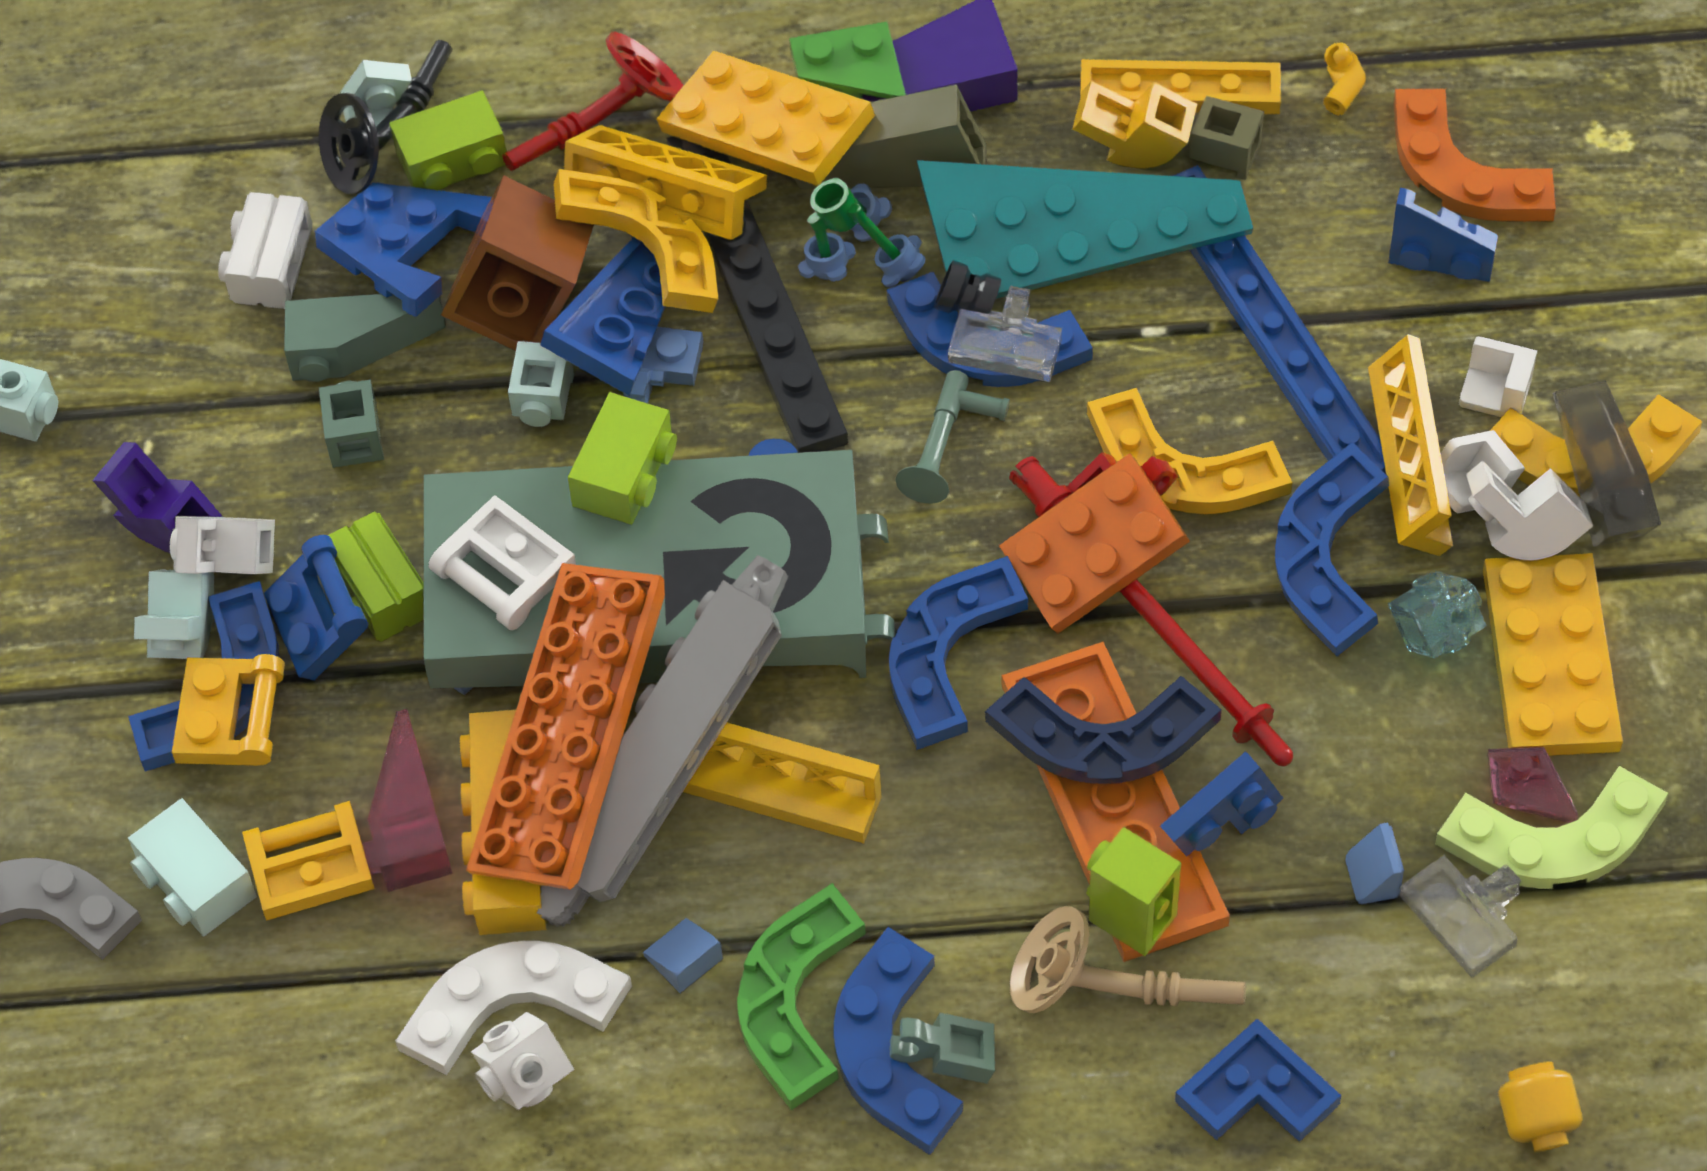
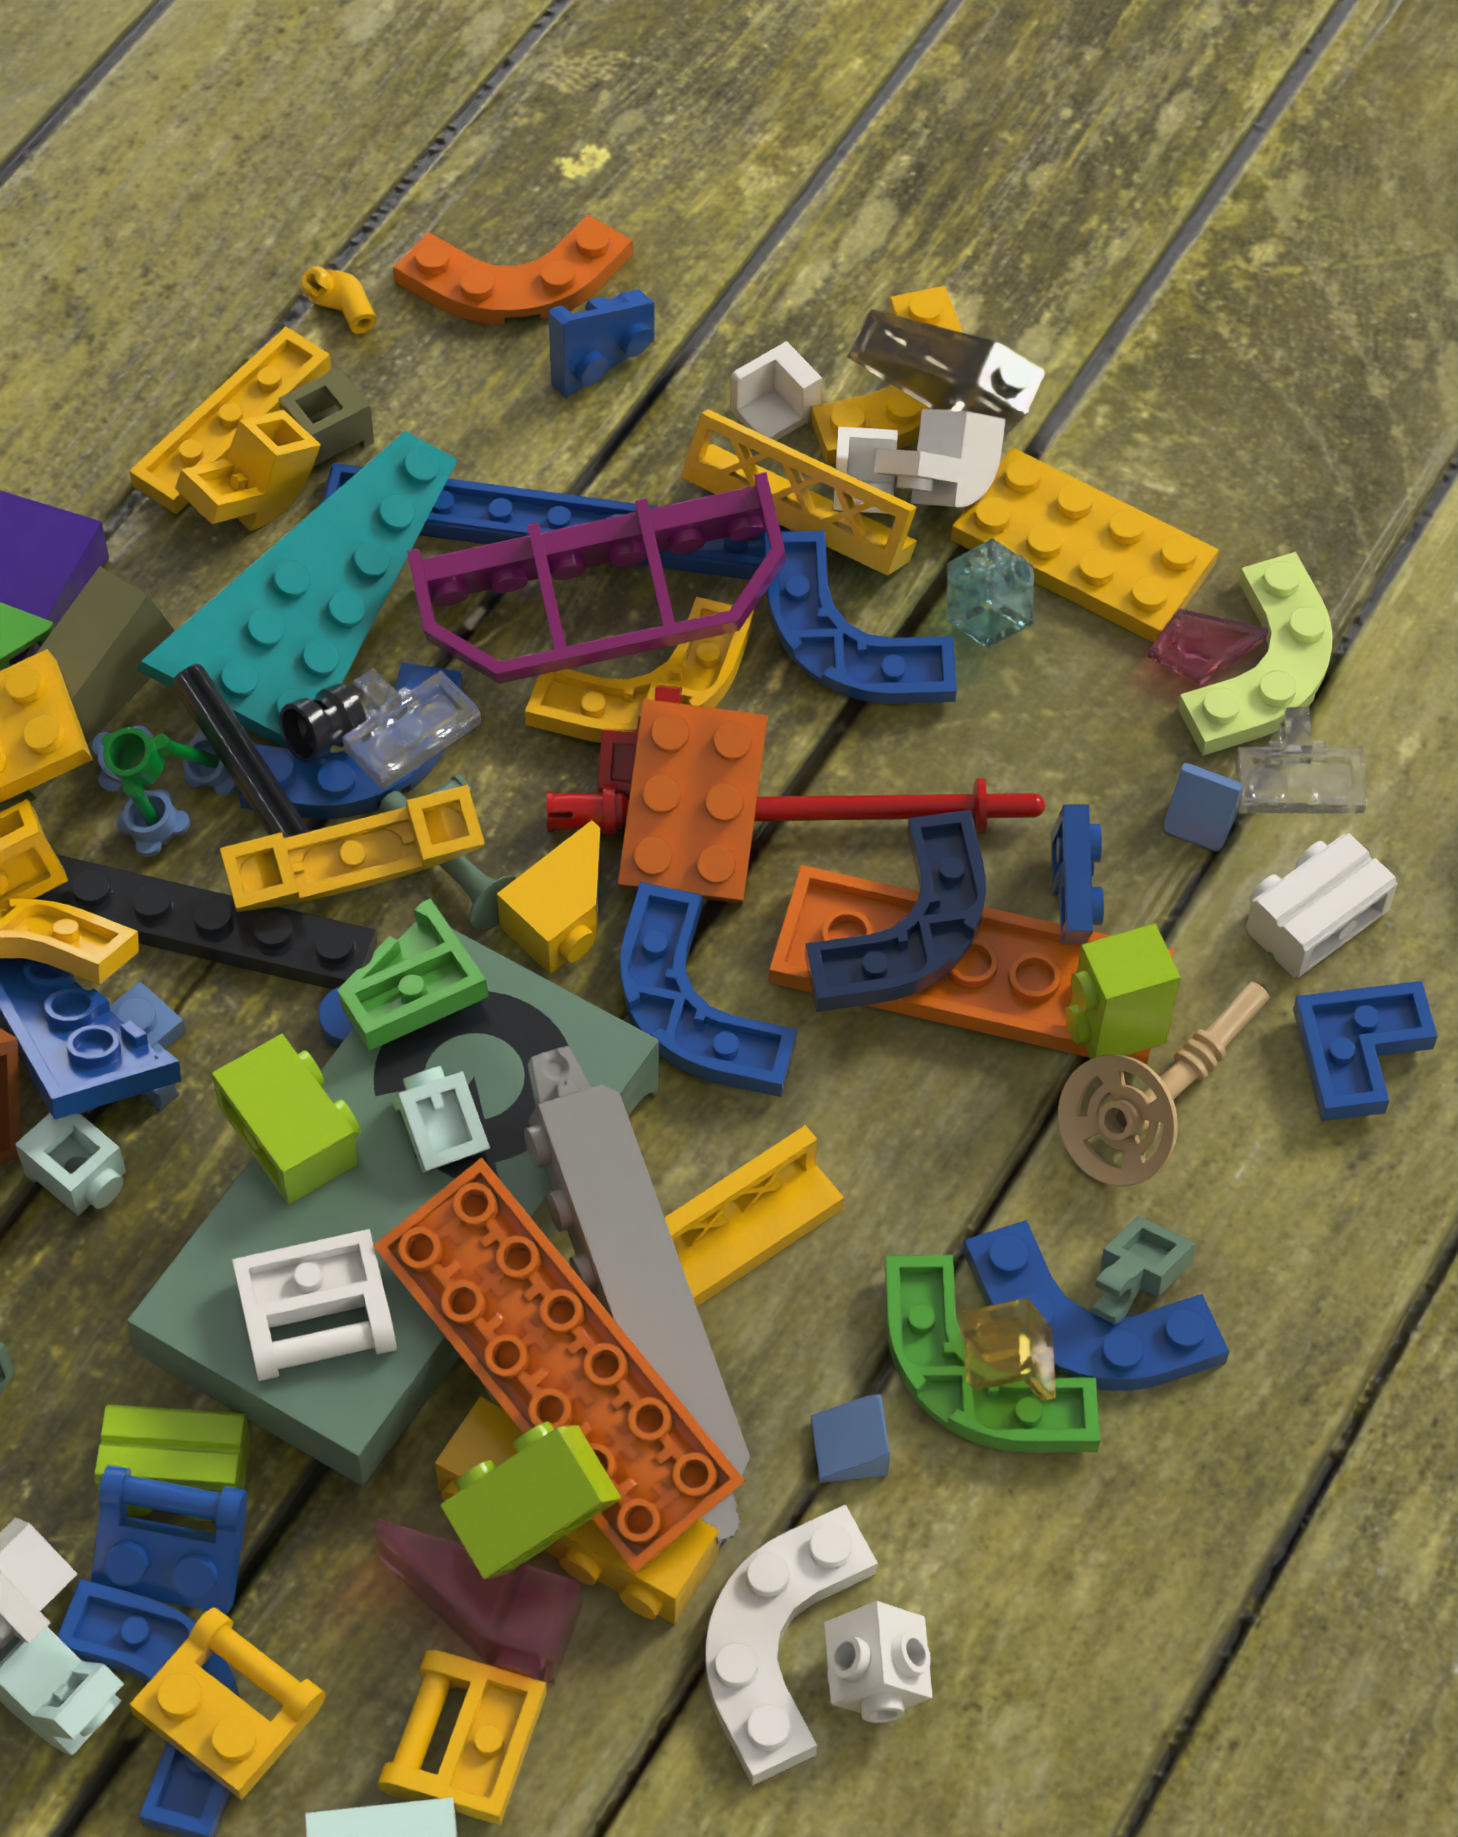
camera: 60 degrees left, 0 degrees up
none -> black axle [173,664,310,838]
none -> yellow slope [220,784,485,912]
none -> bright green wing [337,898,489,1051]
none -> light aqua bracket [391,1066,490,1173]
none -> magenta plate [407,472,786,684]
none -> lime brick [440,1421,622,1579]
none -> yellow slope [497,820,601,975]
none -> clear yellow panel [963,1298,1056,1401]
none -> white brick [1246,833,1398,978]

